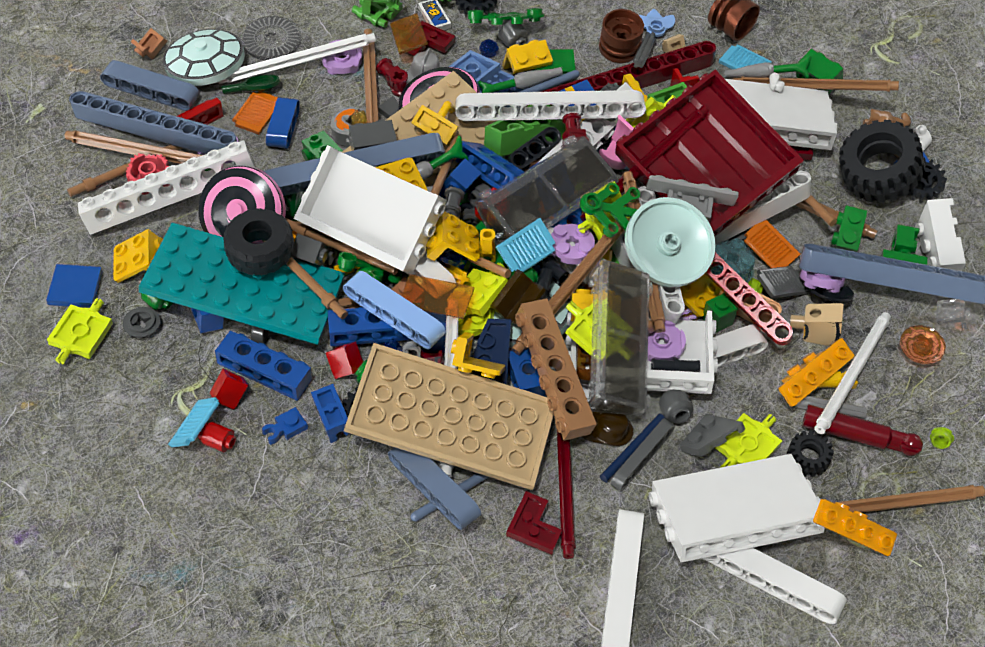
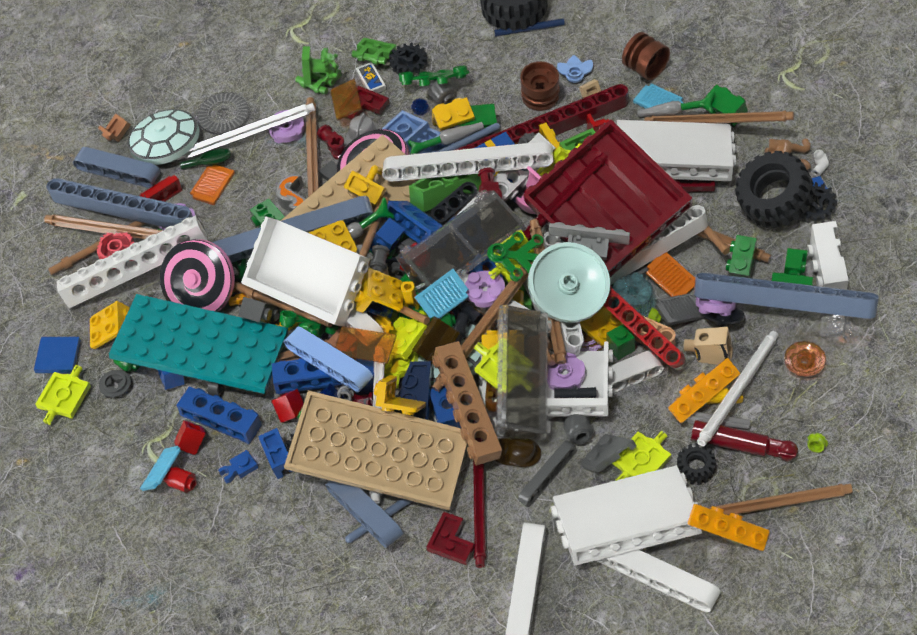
camera: 10 degrees right, 0 degrees up
black tyre [223,208,294,275] -> none
medium nougat bar [262,240,348,319] -> none
blue beam [266,97,300,149] -> none
dark grey brick [349,120,397,151] -> none
clear yellow plate [351,109,367,125] -> none
dark blue bar [600,413,666,483] -> none
dark grey axle [633,31,656,68] -> none
white arm [769,73,785,92] -> none

